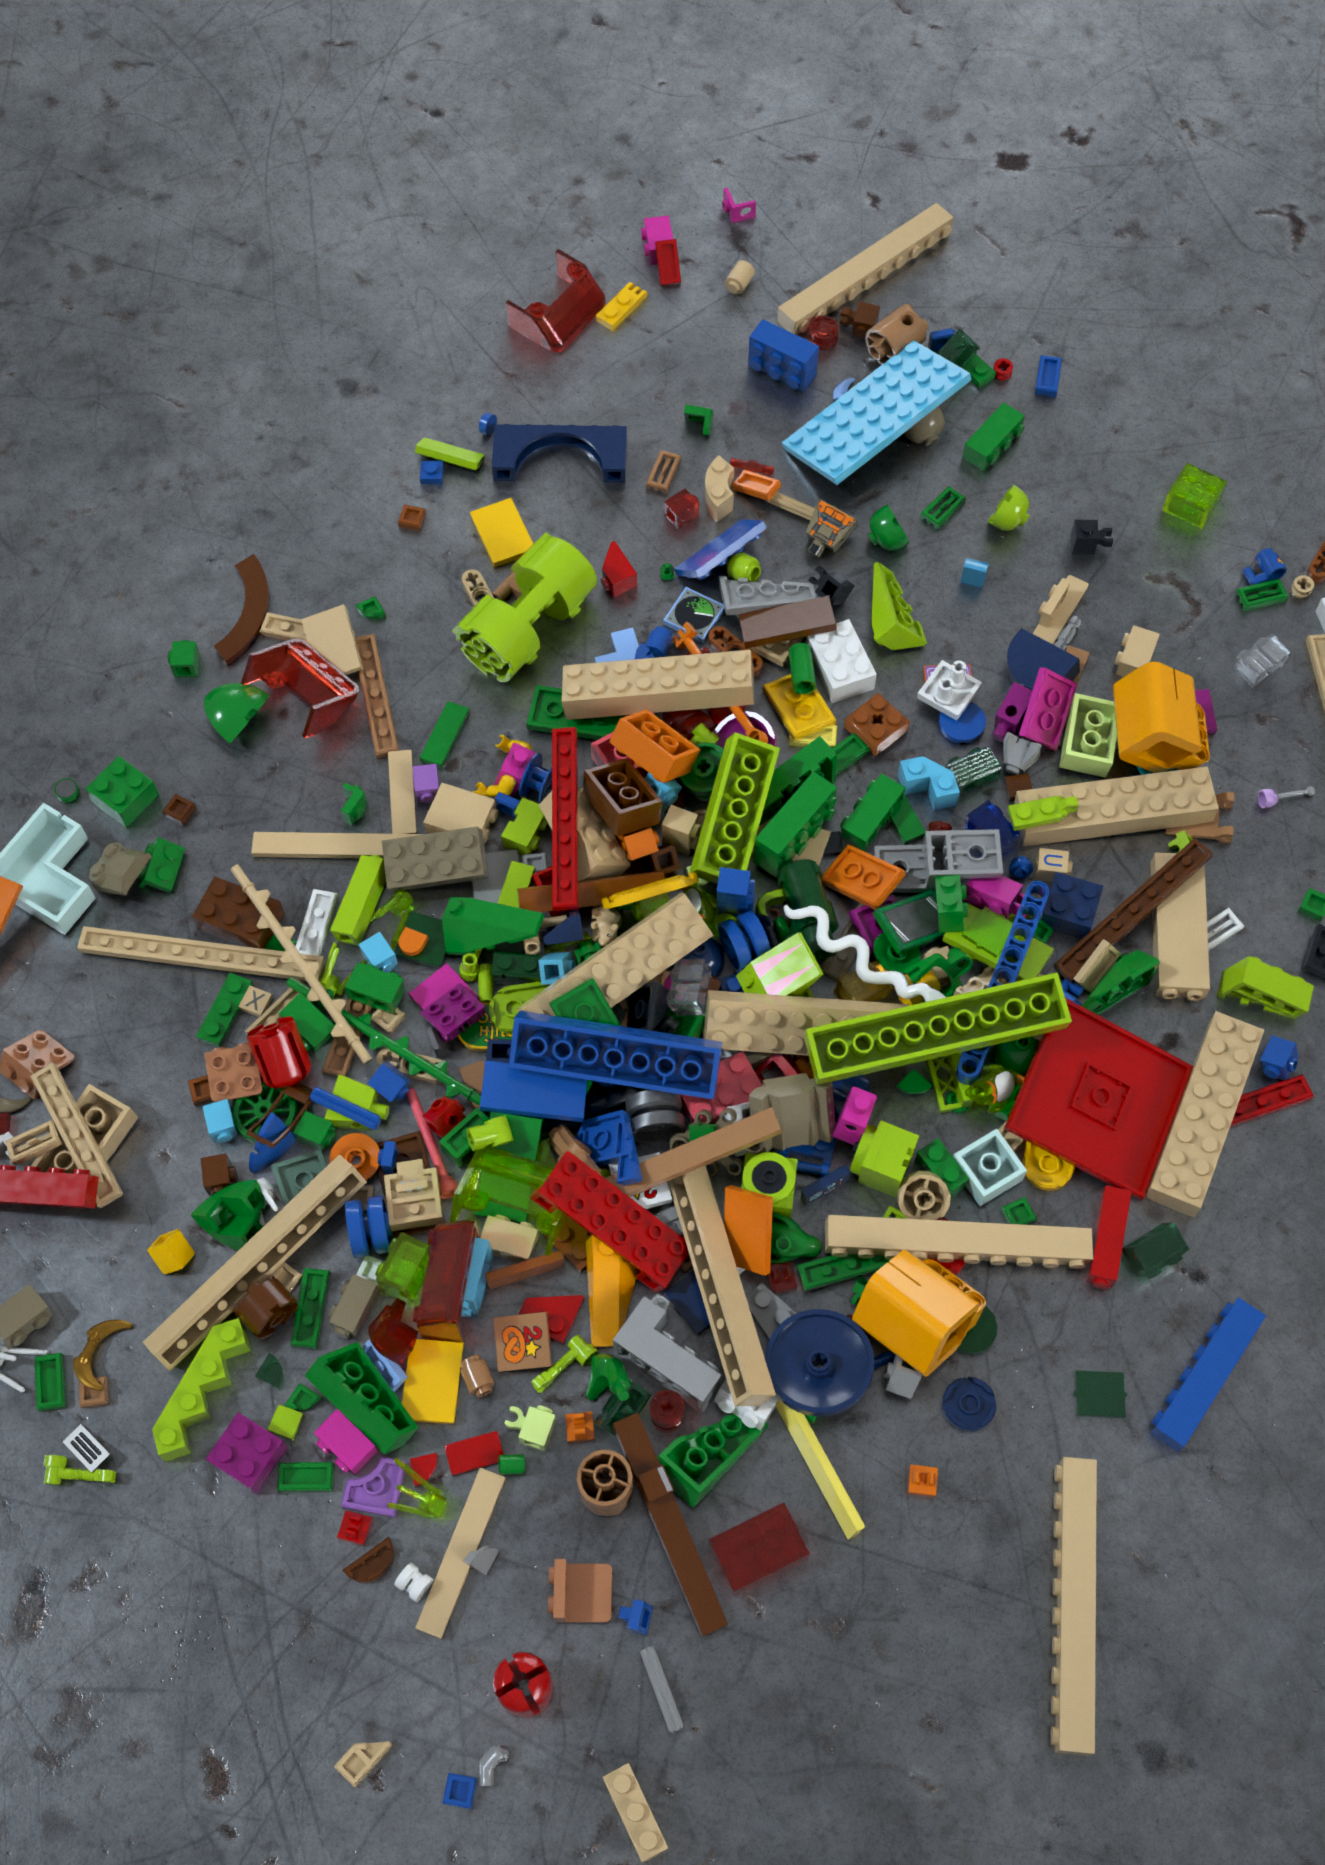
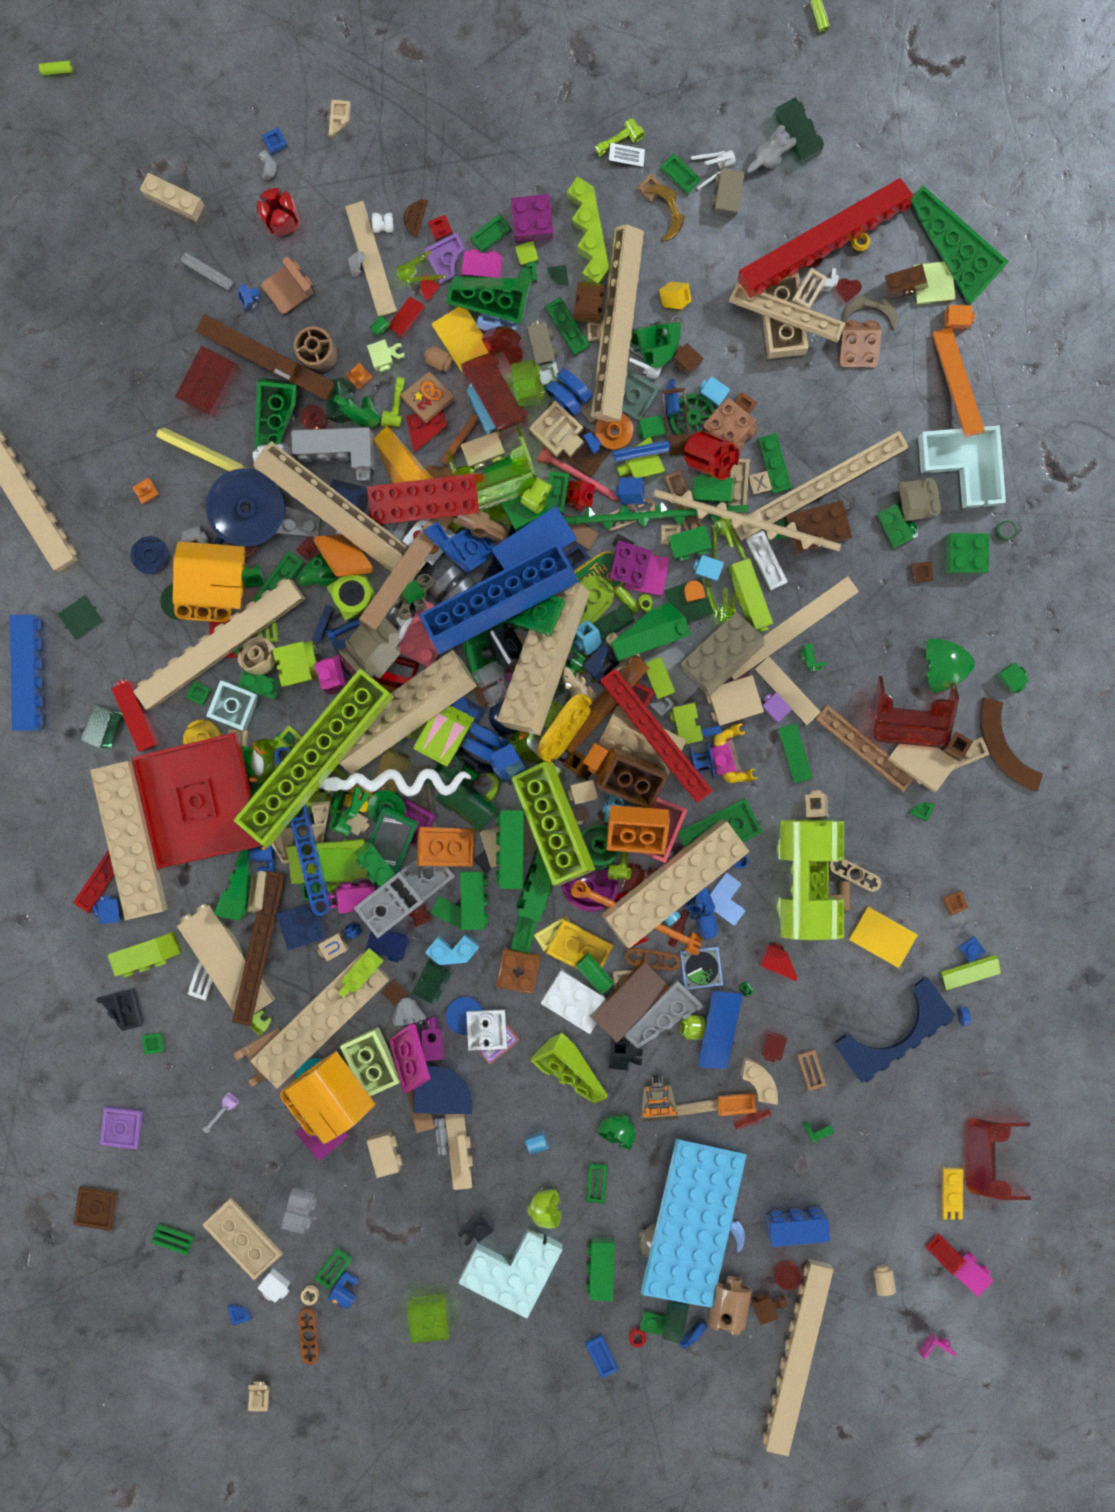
camera: 140 degrees right, 25 degrees up
none -> light aqua piece [459,1226,562,1318]
none -> tan brick [805,790,829,820]
none -> reddish brown brick [943,731,973,761]

